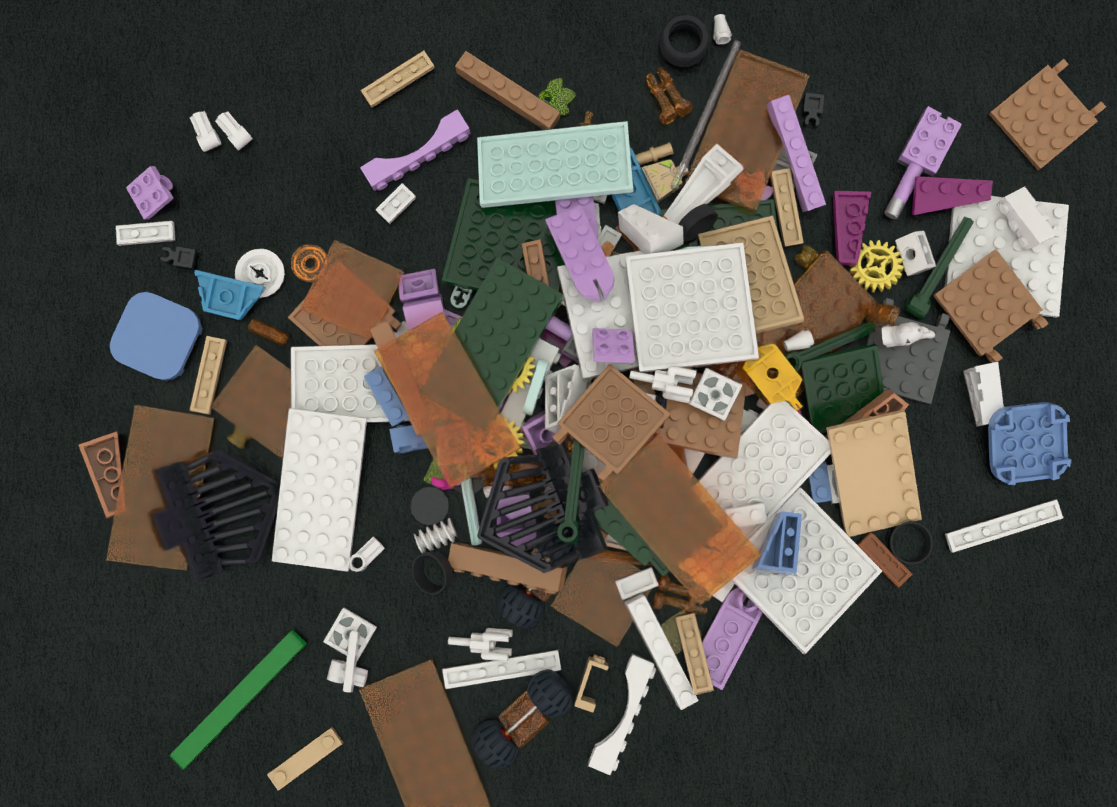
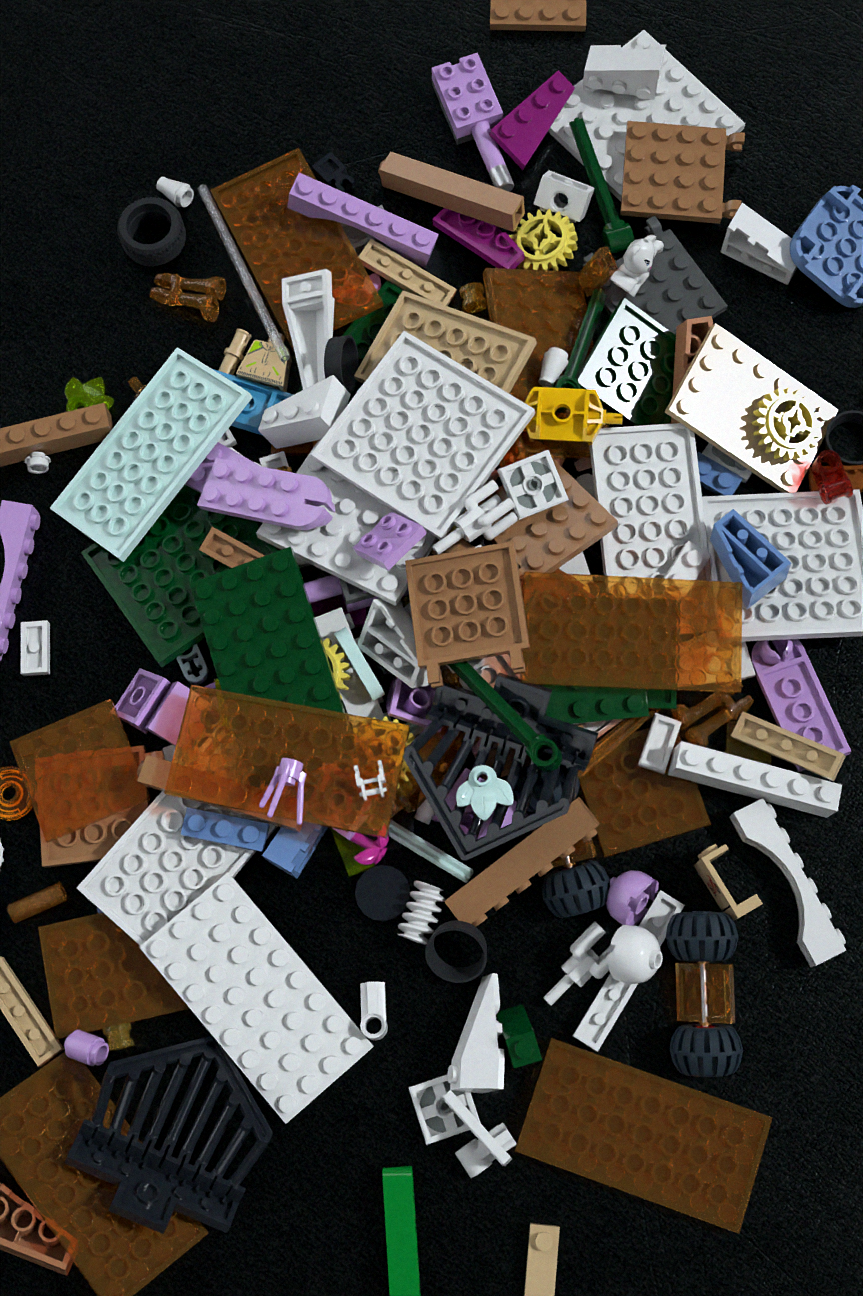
camera: 45 degrees left, 10 degrees down
none -> white plate [25,451,51,474]
none -> lavender brick [64,1030,109,1066]
none -> lavender plant [259,758,307,825]
none -> white piece [354,760,387,801]
none -> medium nougat brick [378,152,525,232]
none -> white wedge [447,973,505,1093]
none -> light aqua plate [456,765,514,821]
none -> dark green slope [496,1004,542,1069]
none -> lavender cylinder [606,870,659,926]
none -> white cylinder [608,925,663,984]
none -> gear [752,387,823,461]
none -> clear red piece [811,450,853,505]

